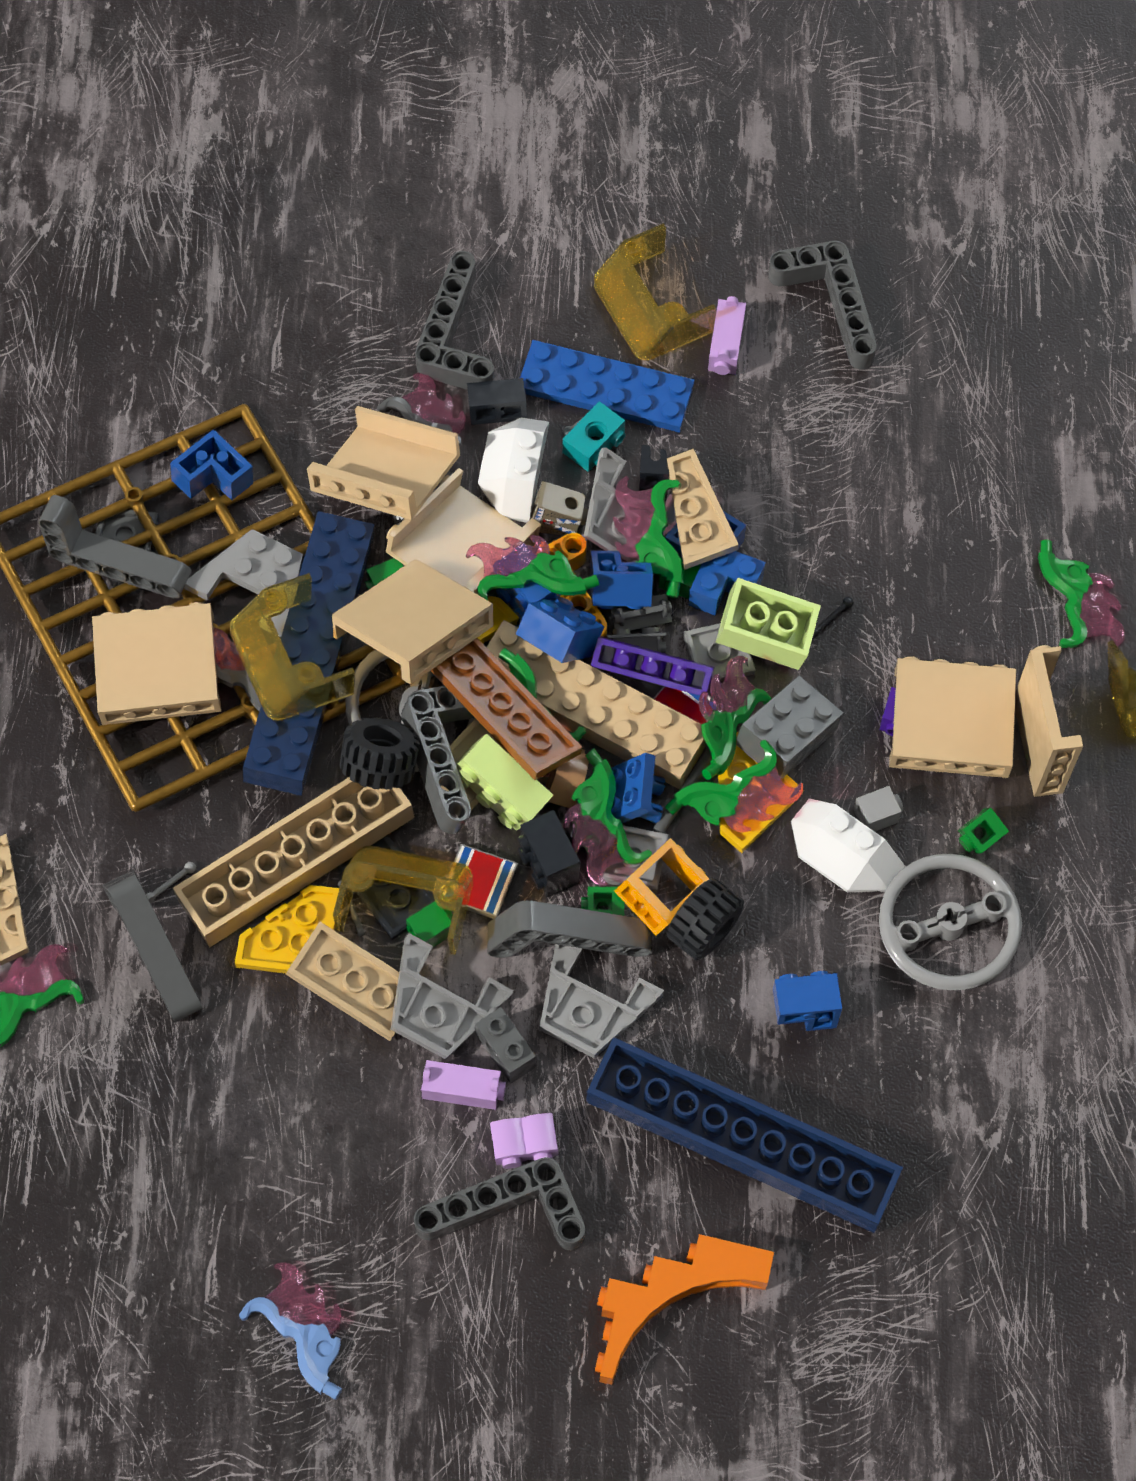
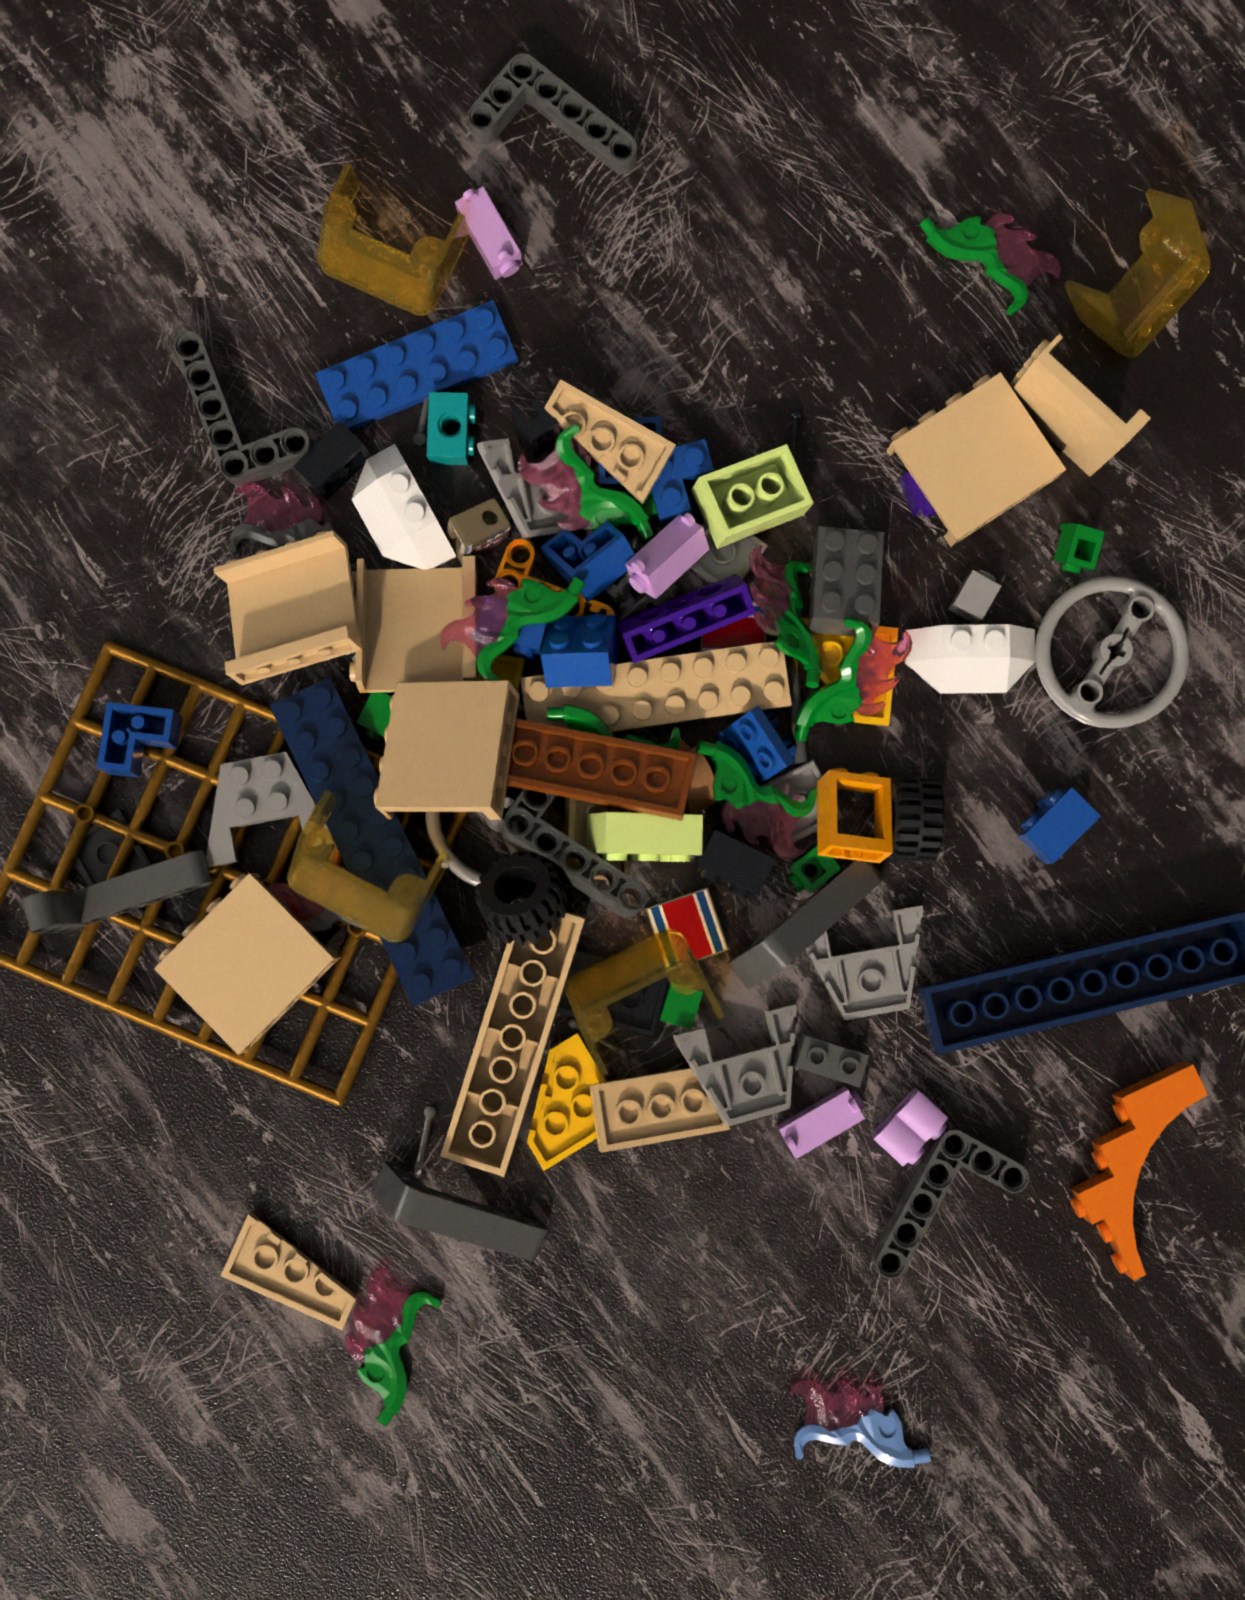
camera: 35 degrees left, 20 degrees up
none -> lavender brick [625,513,710,599]

